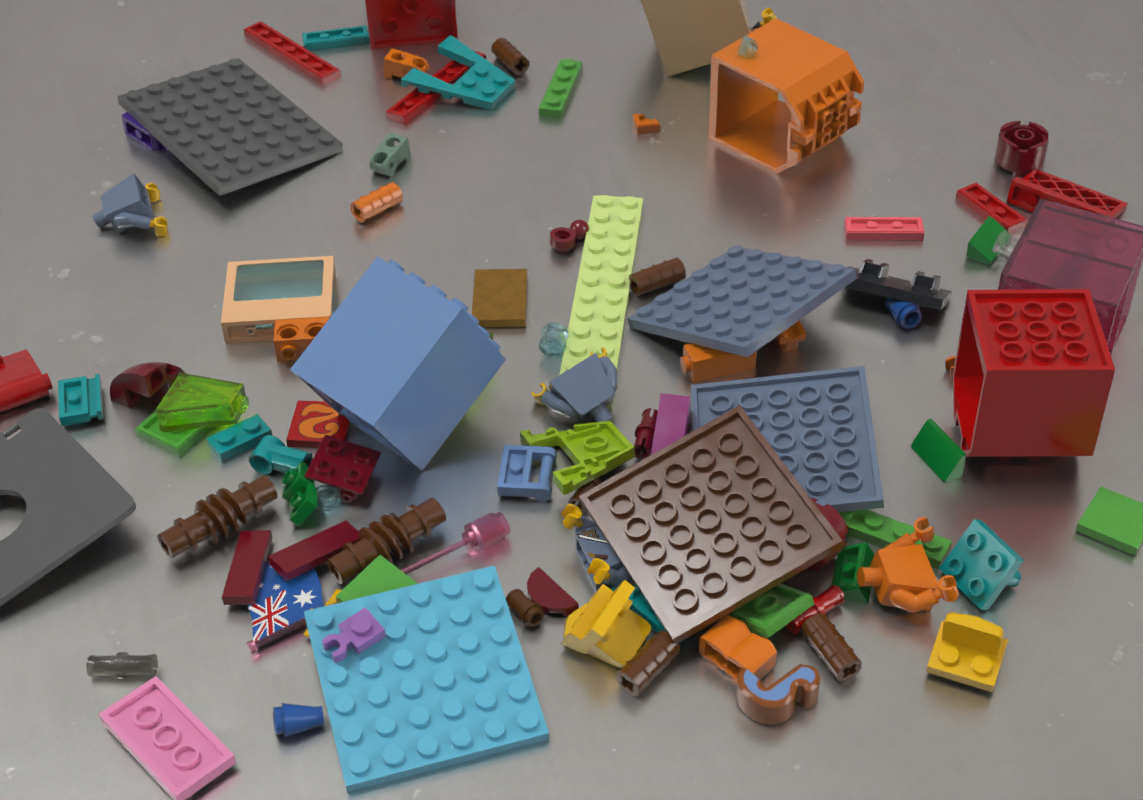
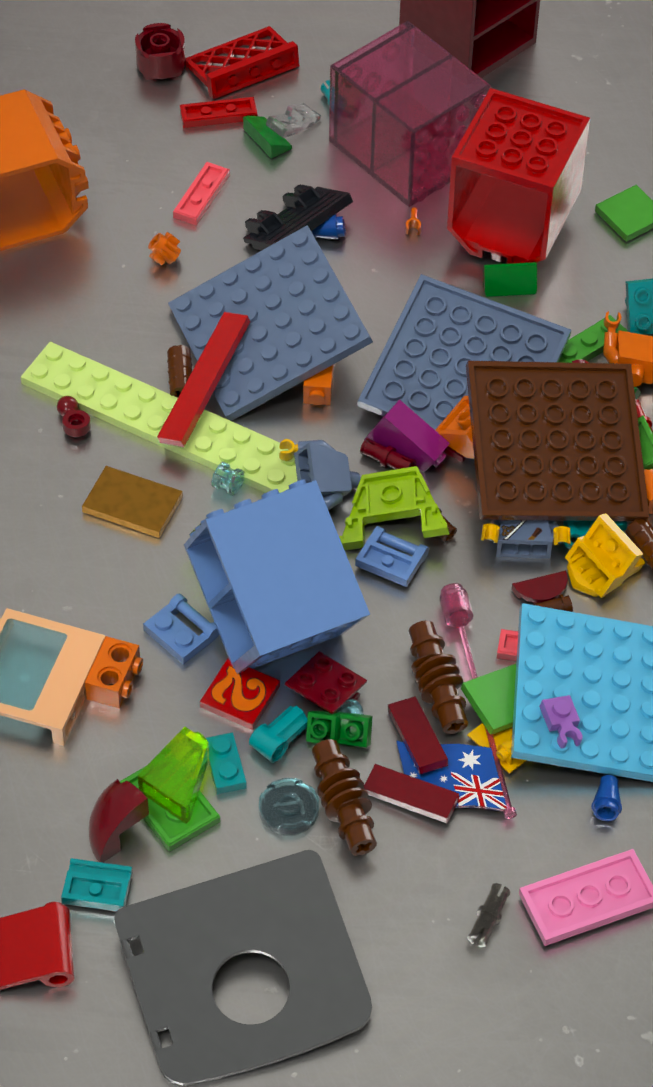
camera: 70 degrees left, 10 degrees up
none -> orange gear [148,232,181,266]
none -> red tile [157,312,250,447]
none -> clear light blue tile [259,778,319,835]

